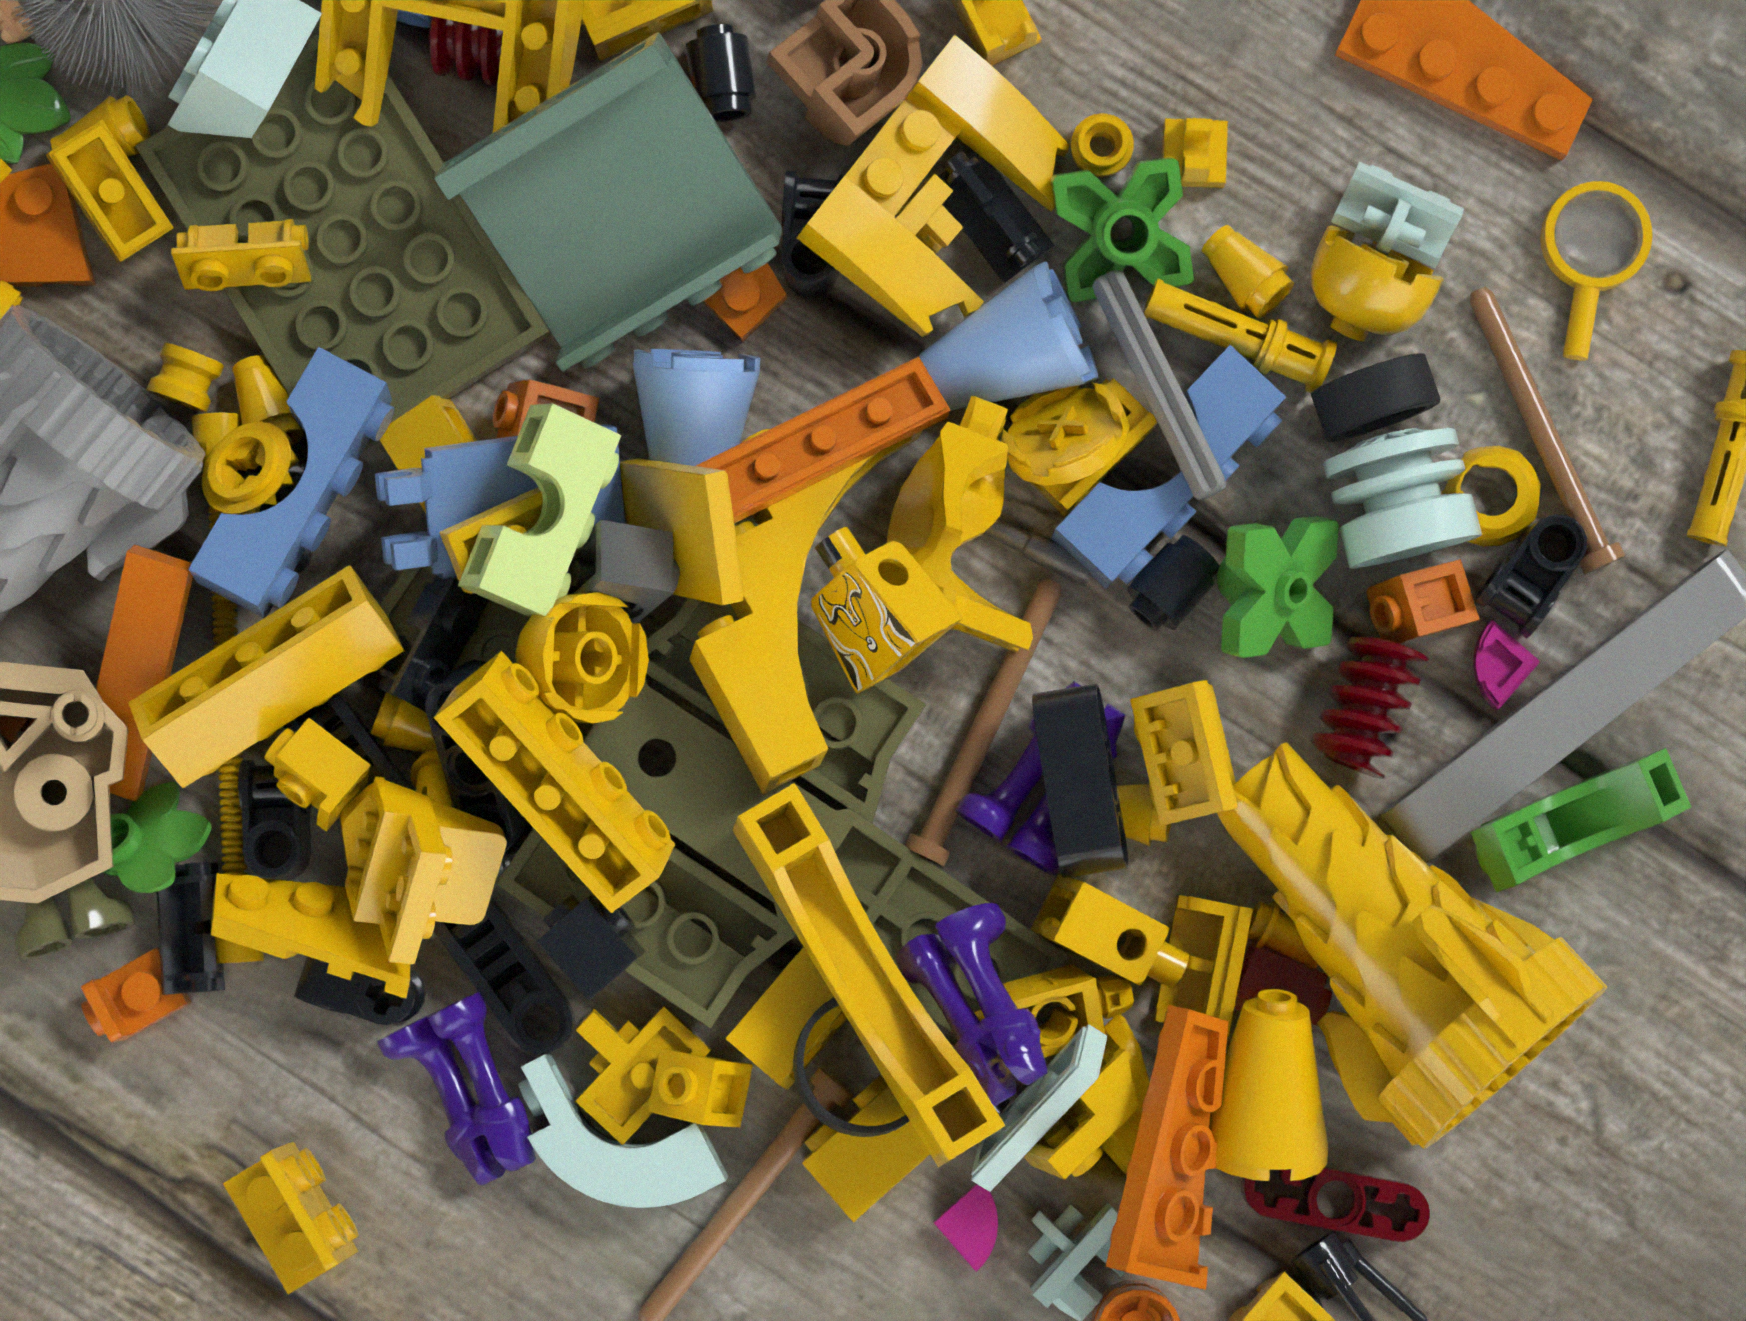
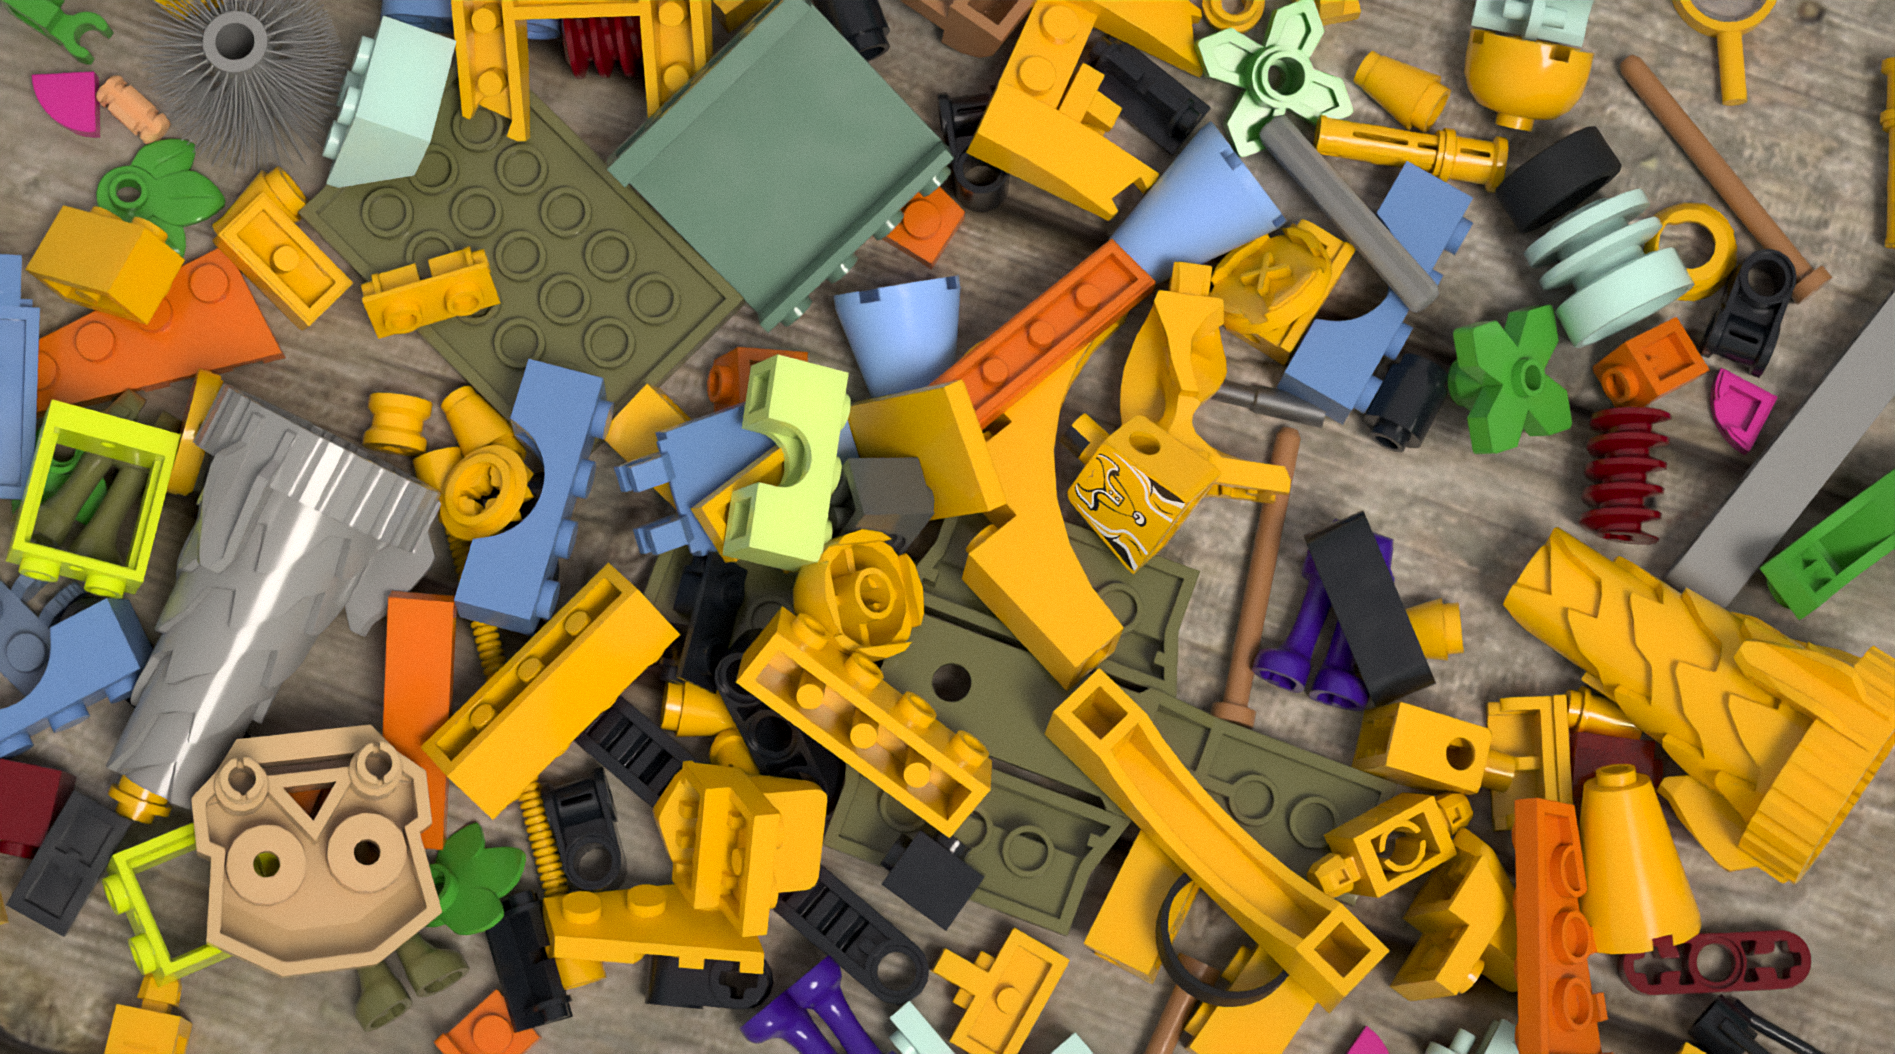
camera: 20 degrees left, 5 degrees down
yellow brick [264,718,371,832] -> none
yellow bracket [648,1049,753,1128] -> none
dark purple piece [896,903,1048,1106] -> none
light aqua tile [971,1024,1107,1192] -> none
yellow bracket [1130,680,1238,826] -> none

